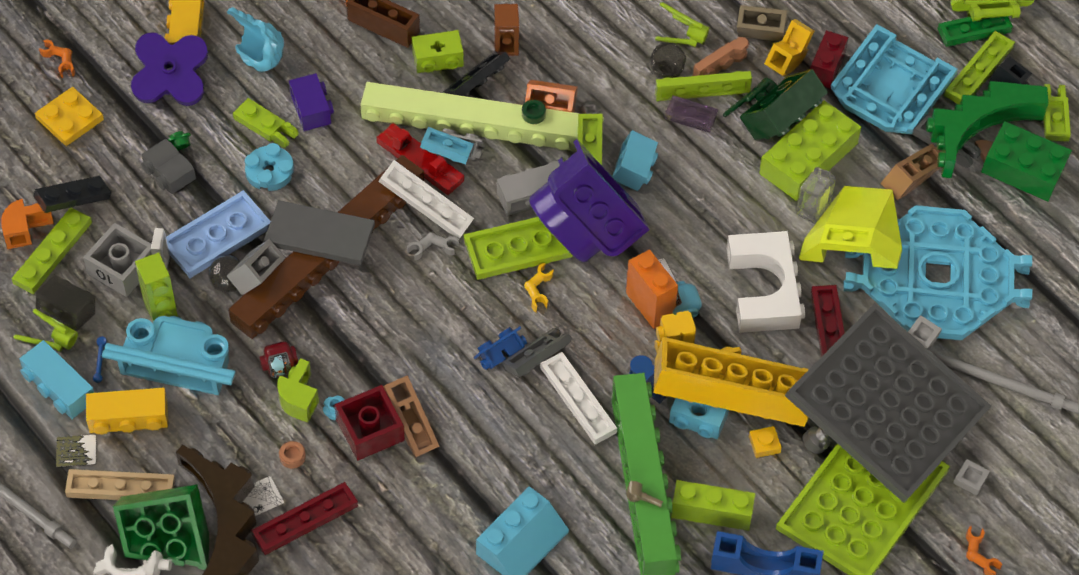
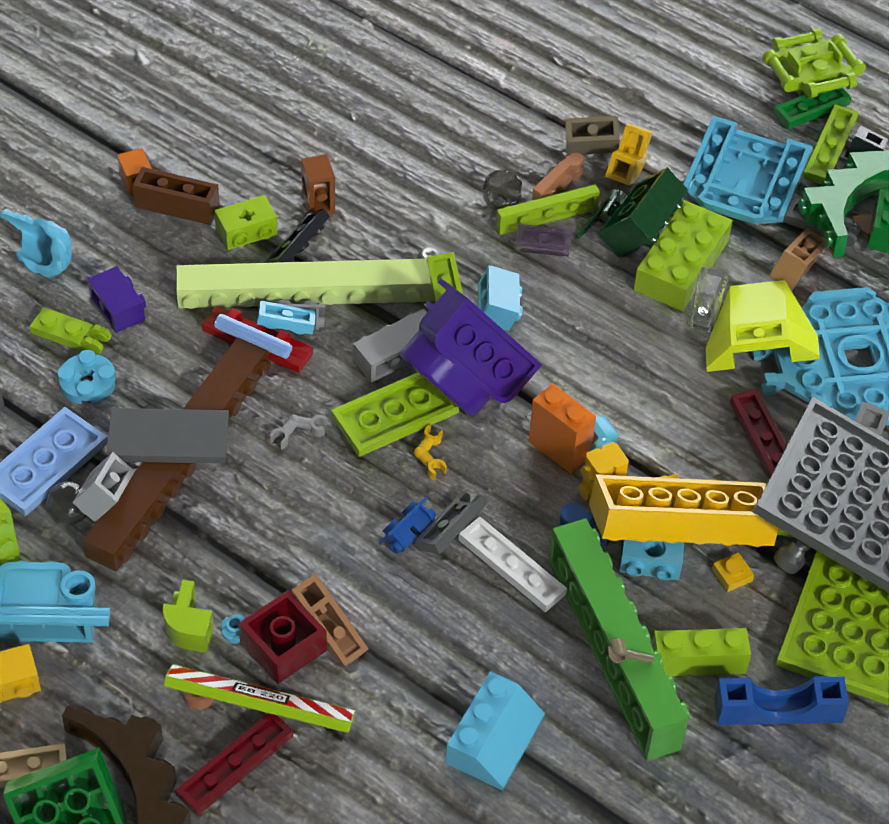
camera: 15 degrees left, 5 degrees down
white sticker [243,476,284,516] -> none
head [259,341,298,378] -> none
white plate [378,160,474,240] -> none
dark green tile [522,100,546,124] -> none
orange brick [525,80,578,112] -> none
lime plant [655,2,710,47] -> none
white arch [726,231,805,333] -> none
dark red brick [811,30,849,89] -> none
none -> tile [164,664,356,733]
none -> light blue axle [214,314,292,359]

